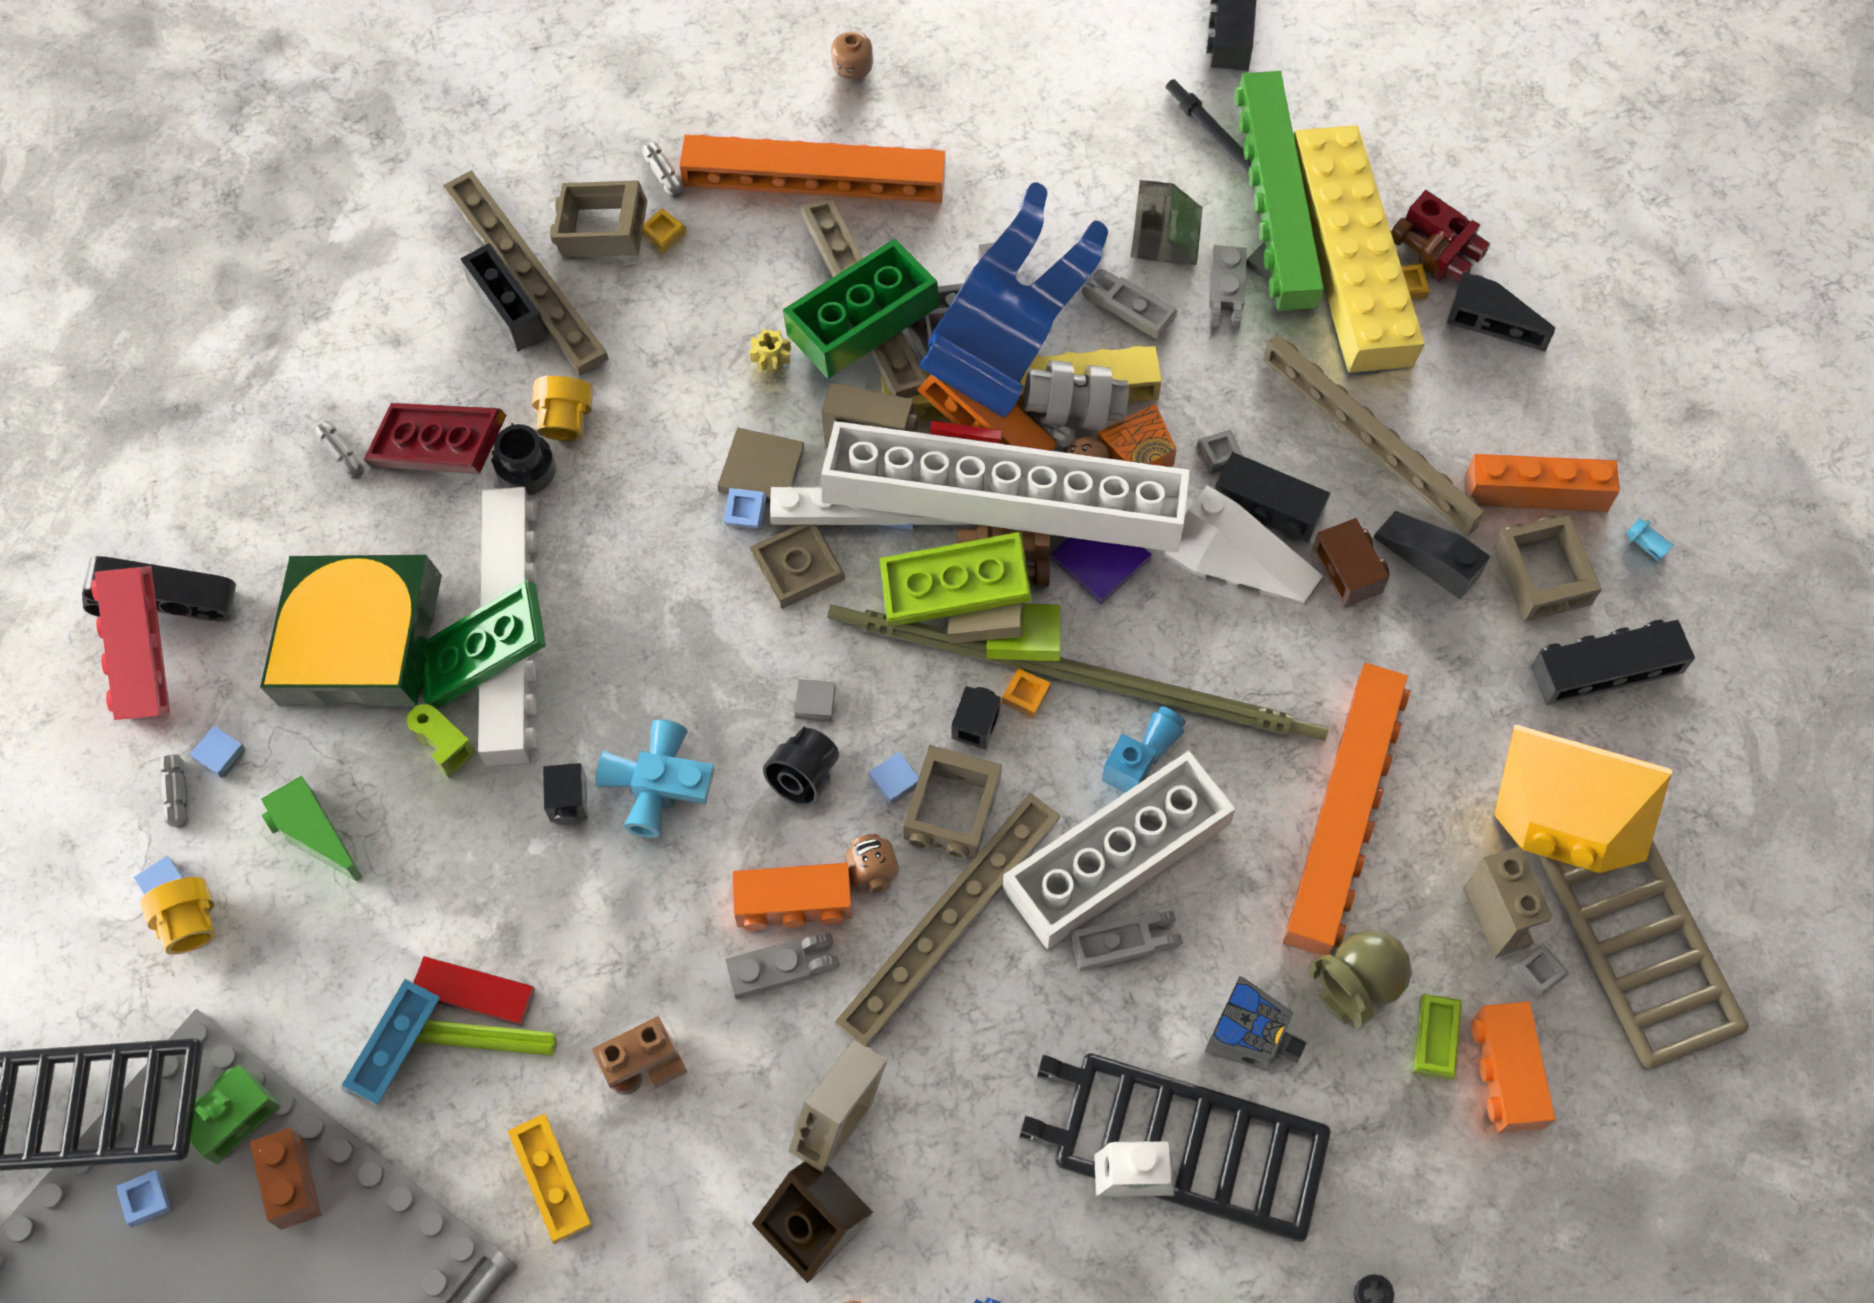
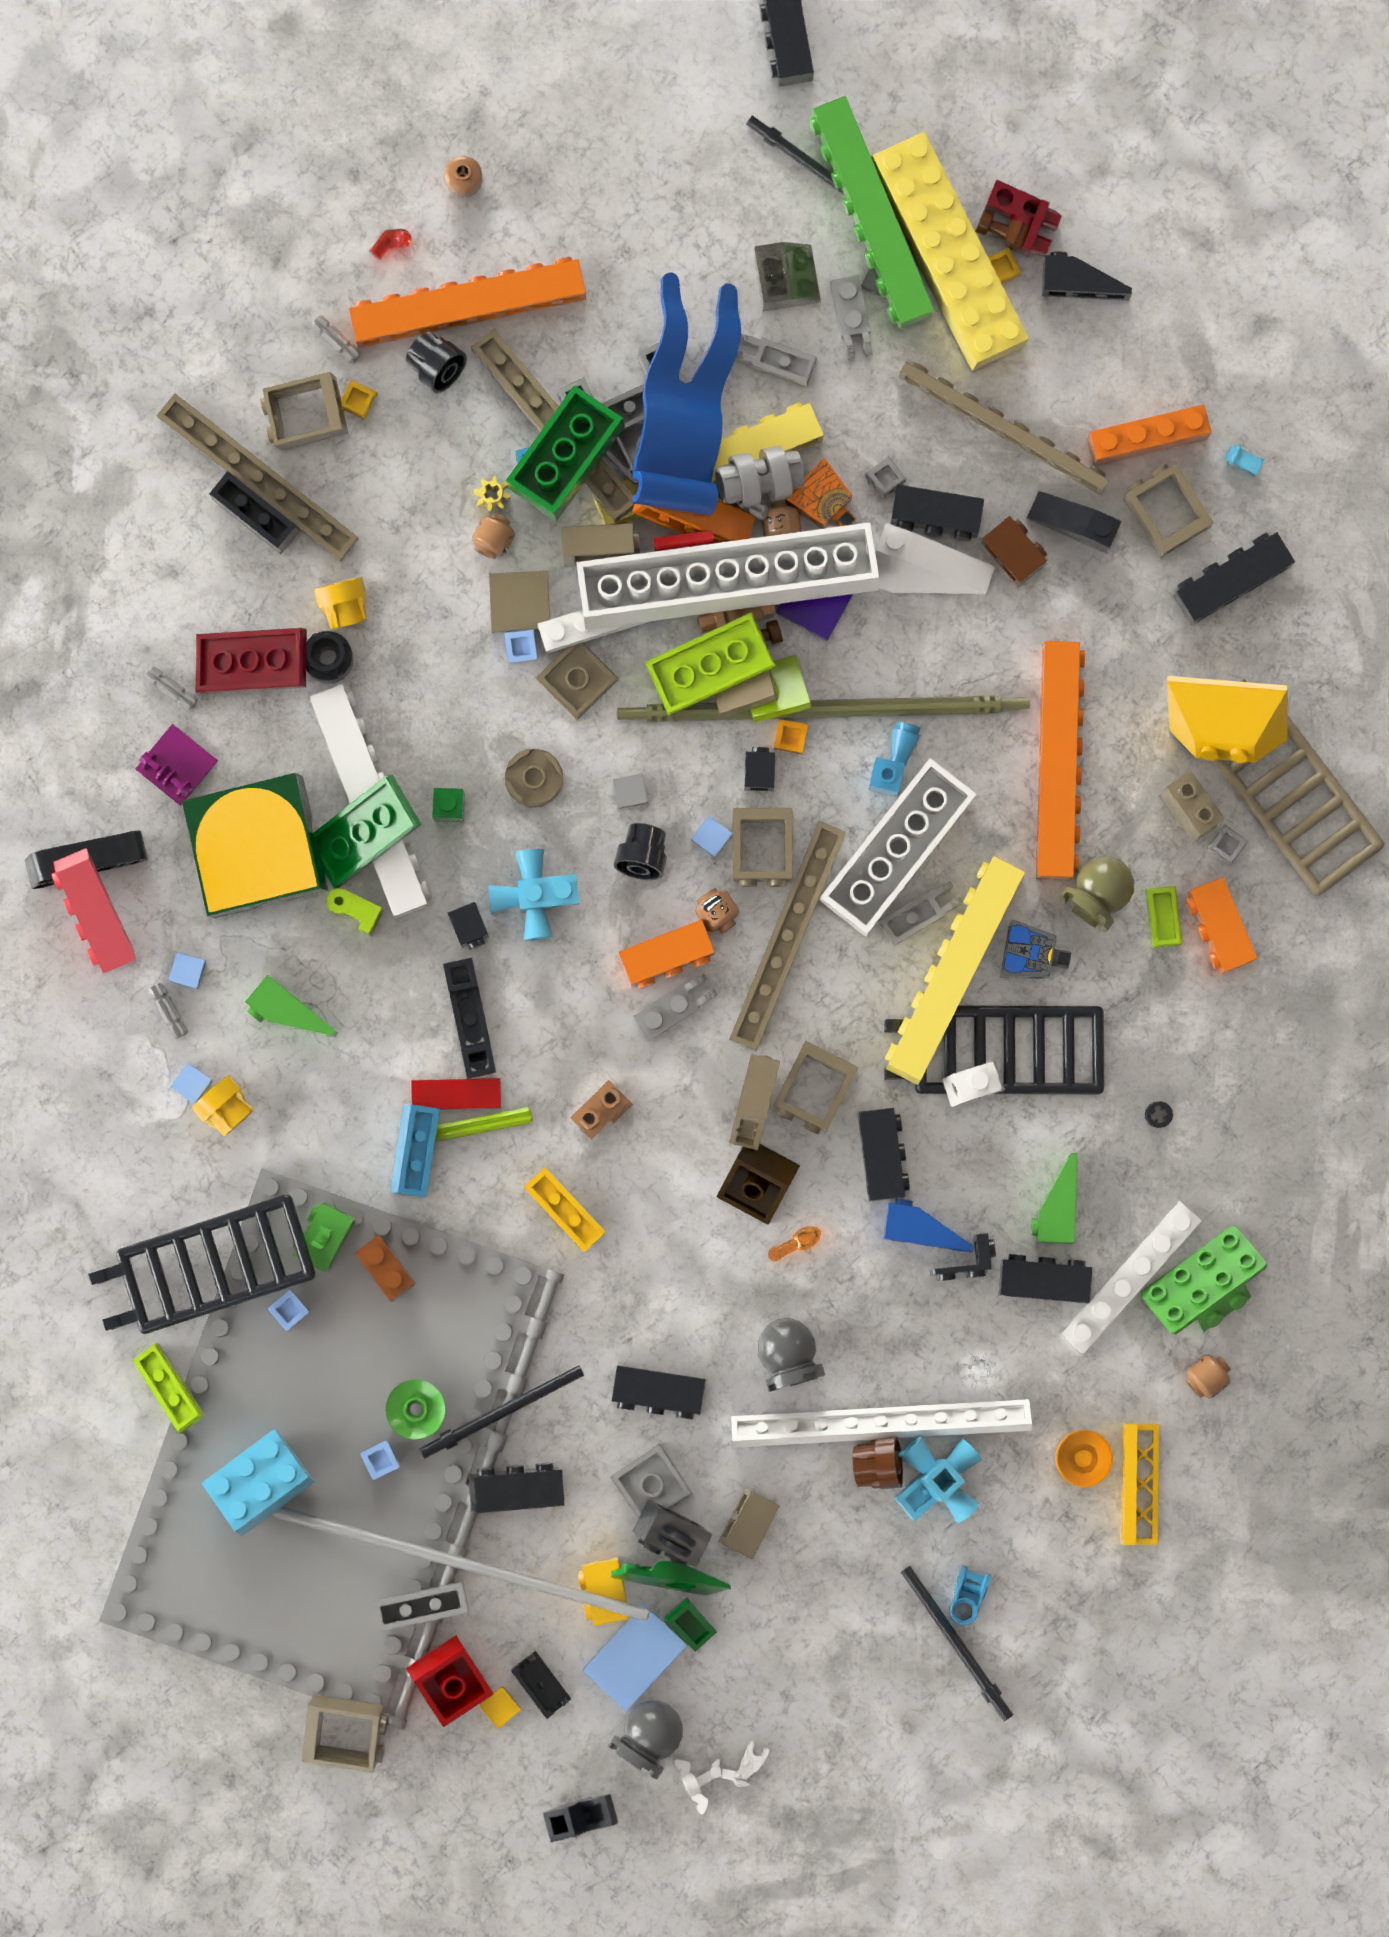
camera: 20 degrees left, 20 degrees up
none -> magenta hinge [135,724,218,806]
none -> clear red arm [369,229,412,260]
none -> black piece [406,331,467,393]
none -> green brick [432,788,465,822]
none -> black slope [443,958,496,1079]
none -> medium nougat head [472,514,515,560]
none -> dark tan tile [505,749,563,808]
none -> dark tan window [773,1041,859,1134]
none -> black brick [857,1108,910,1202]
none -> light yellow brick [884,856,1025,1085]

